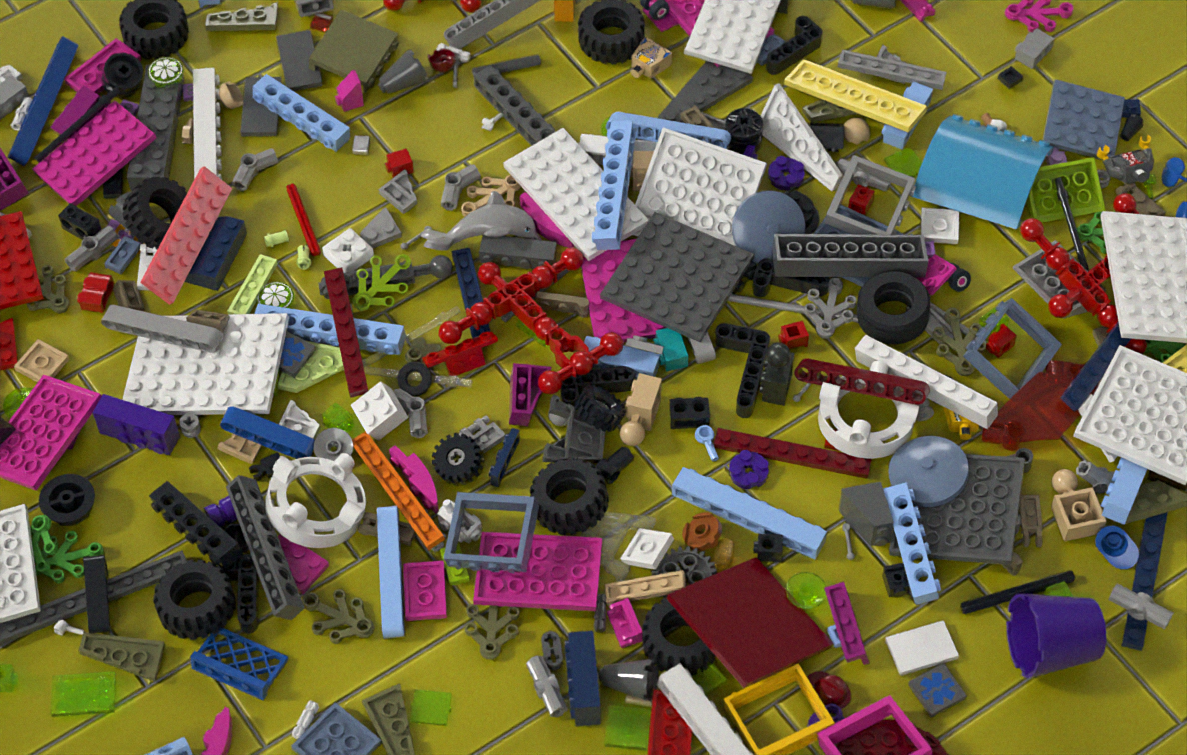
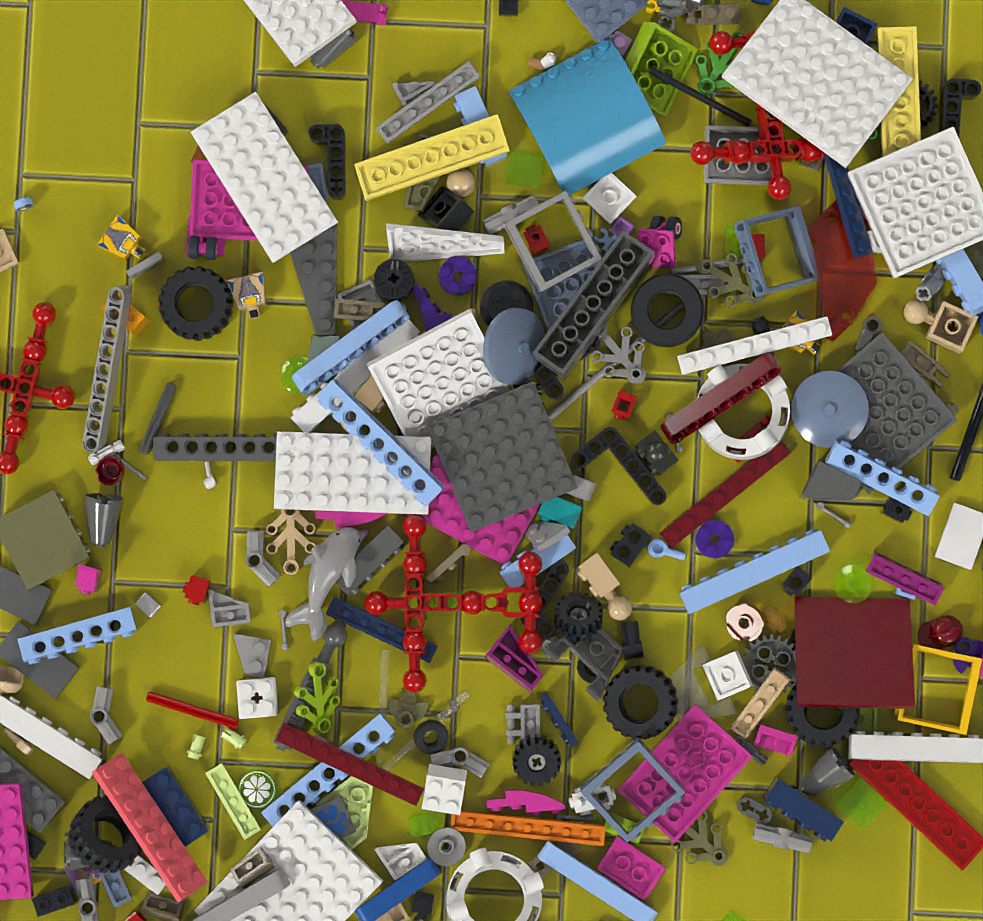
camera: 50 degrees left, 30 degrees up
red bracket [422,332,498,378] -> none

